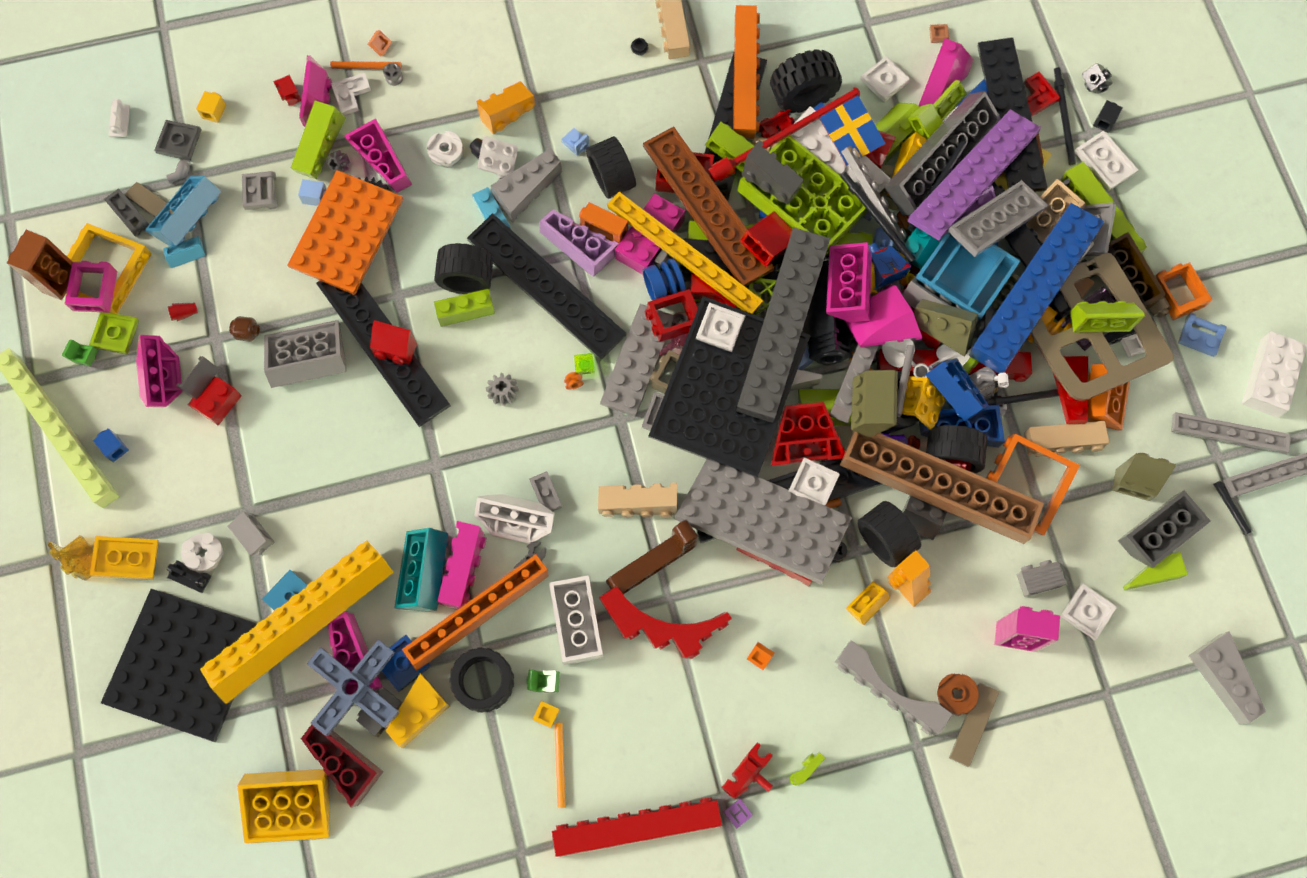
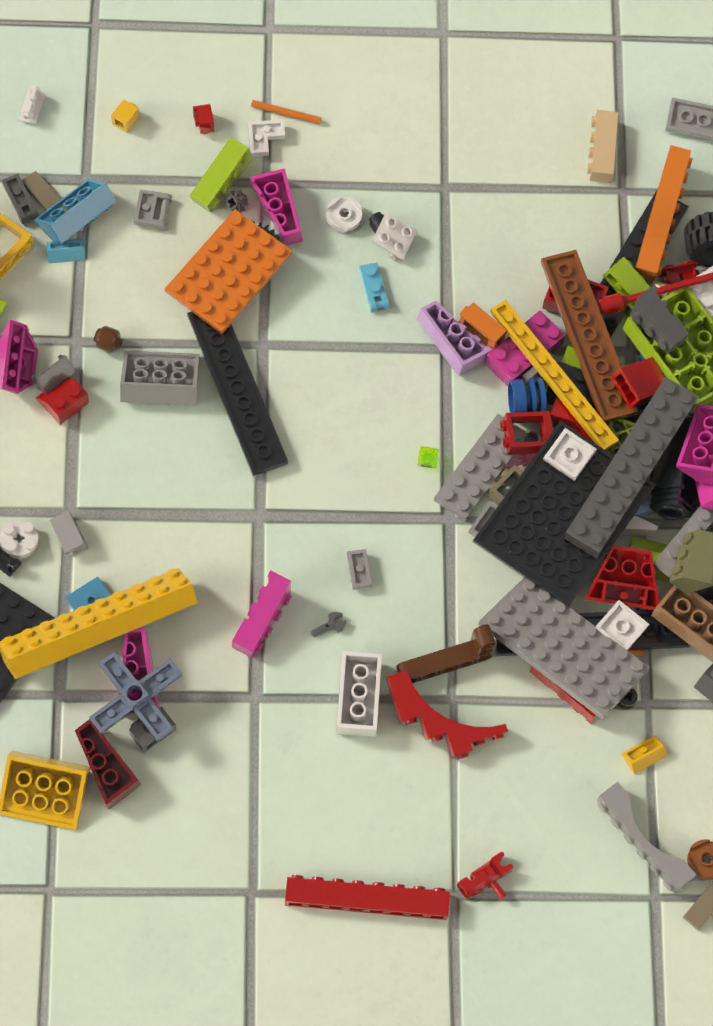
camera: 10 degrees right, 5 degrees down
dark grey plate [154,120,202,161] -> none
light grey arm [166,160,189,184] -> none
red cone [168,302,198,322] -> none
light blue brick [298,179,327,206] -> none
dark pink wedge [299,55,332,127] -> none
orange plate [368,30,392,56] -> none
red slope [370,320,417,365] -> none
blue plate [382,635,431,692] -> none
flat silver wheel [383,63,403,86] -> none
yellow wedge [386,673,450,748] -> none
teal slope [394,528,448,612] -> none
orange brick [402,554,549,671] -> none
black tyre [434,243,494,294] -> none
lime brick [434,289,495,327] -> none
black tyre [449,647,514,713] -> none
black plate [467,213,626,361] -> none
white wedge [474,494,555,544] -> none
light orange wedge [476,81,535,135] -> none
light grey gear [486,372,519,406] -> none
light grey wedge [491,148,562,222] -> none
bright green bracket [526,670,560,692] -> none
yellow plate [532,701,560,728] -> none
light orange bar [554,723,566,808] -> none
light blue bracket [562,128,589,155] -> none
orange plate [564,372,584,390] -> none
black tyre [586,136,636,199] -> none
tan wedge [598,483,677,518] -> none
black plate [631,38,648,55] -> none
medium lavender tile [724,799,753,829] -> none
orange plate [747,642,775,670] -> none
lime plate [789,752,825,786] -> none
black tyre [857,501,921,568] -> none
light orange wedge [887,550,931,607] -> none

